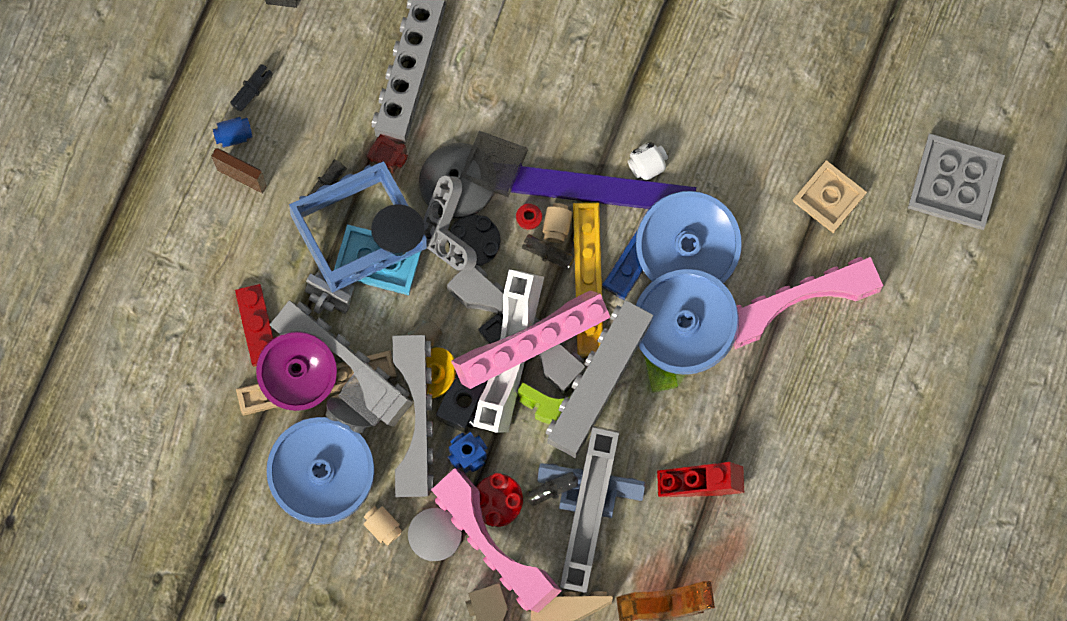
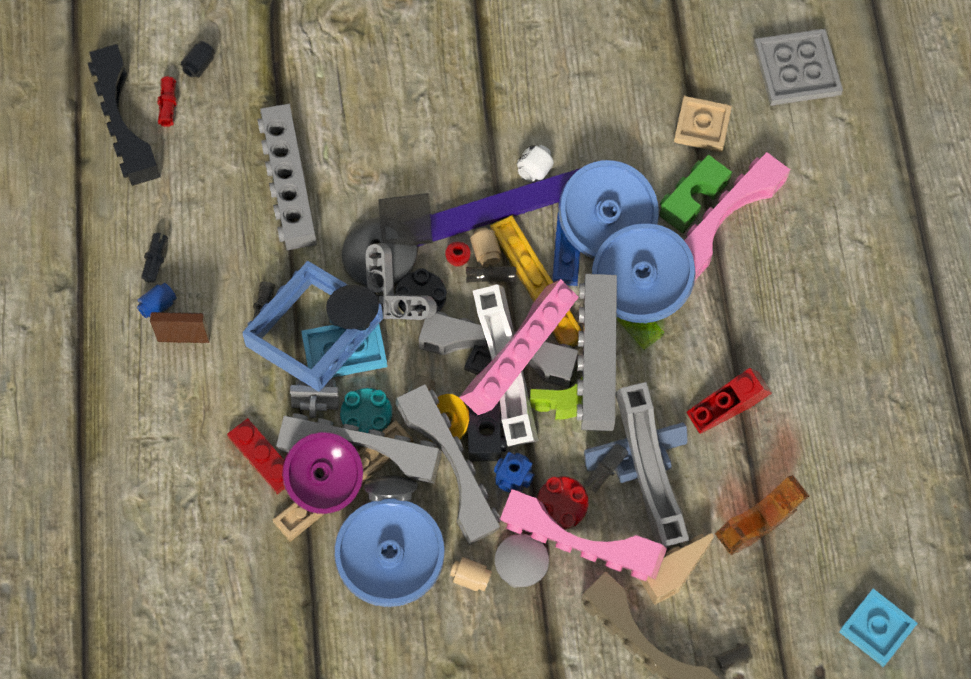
camera: 30 degrees left, 10 degrees down
clear piece [338,363,401,426] -> none
clear red bracket [366,134,408,174] -> none
none -> teal dish [340,388,393,433]
none -> bright green arch [659,154,732,234]

